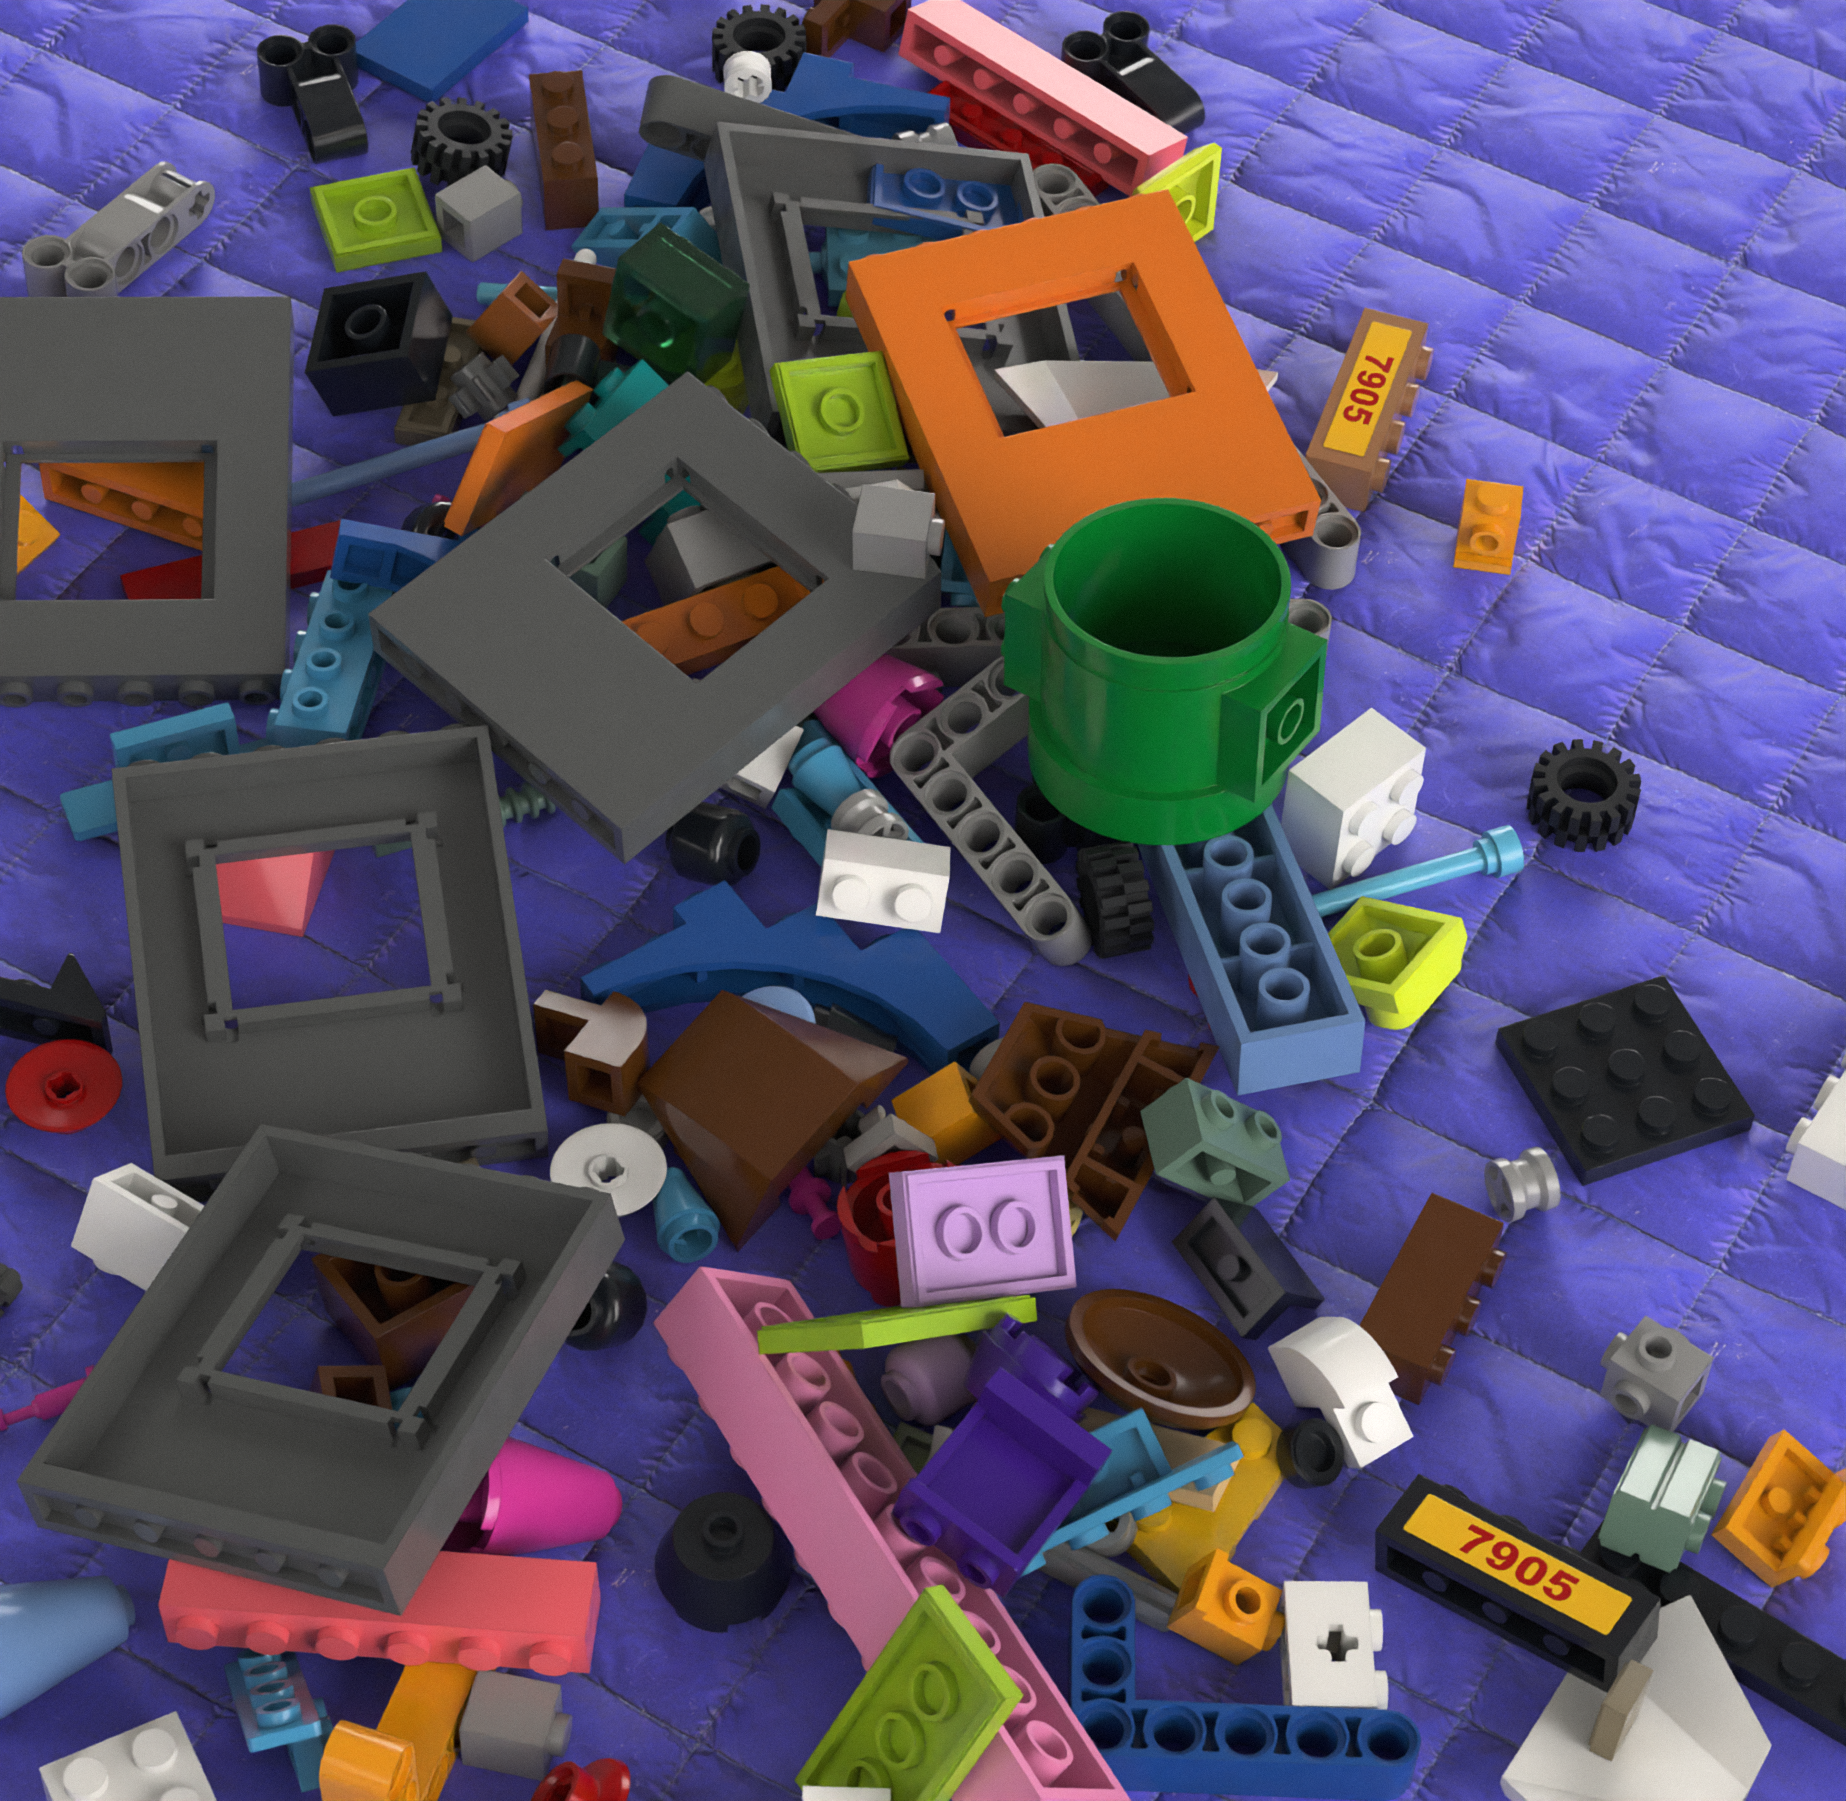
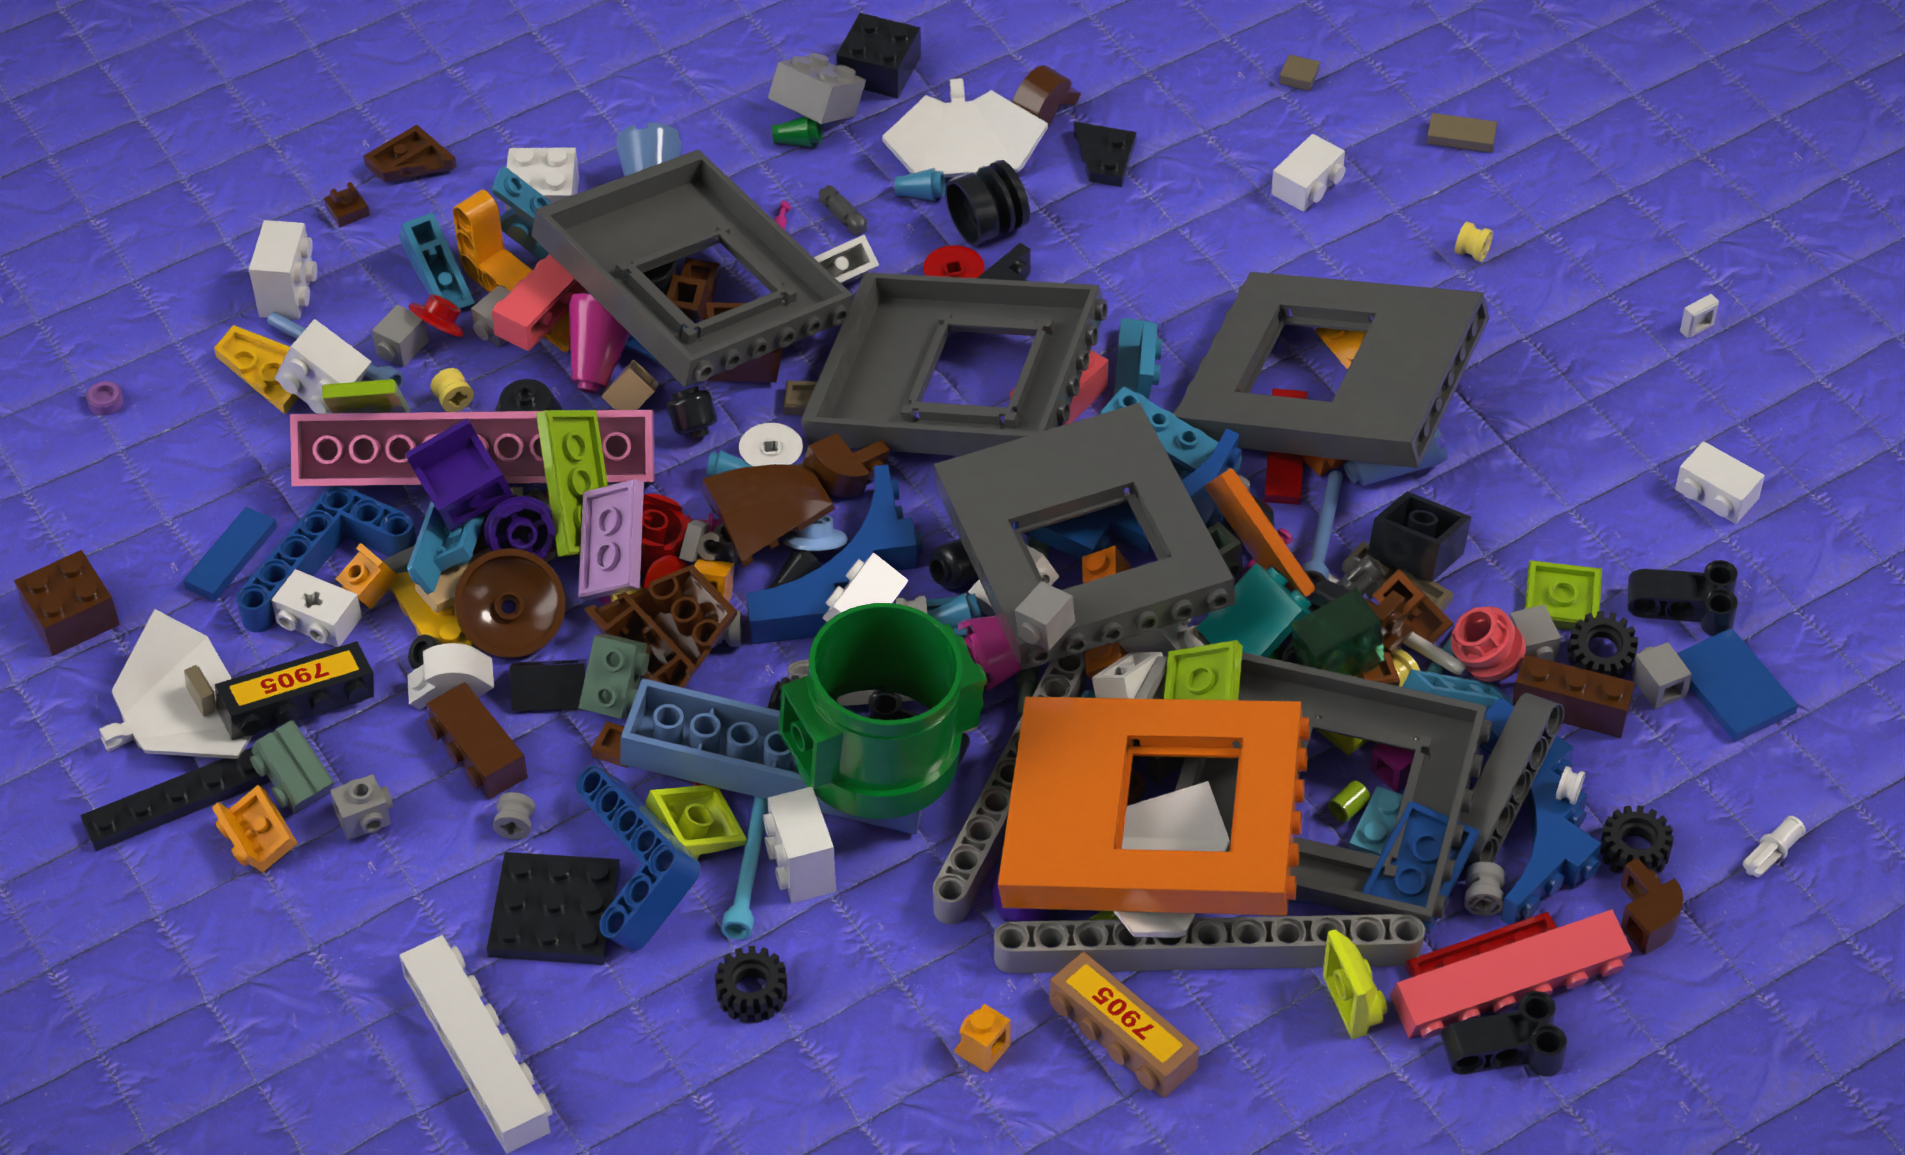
camera: 120 degrees right, 0 degrees up
light grey piece [22,161,215,297] -> none
none -> light yellow wheel [430,368,474,412]
none -> blue beam [576,765,700,951]
none -> dark orange tile [591,721,627,768]
none -> tan panel [601,359,659,410]
none -> coral piece [1450,606,1526,682]
none -> light grey brick [1631,642,1692,709]
none -> white brick [1675,441,1765,524]

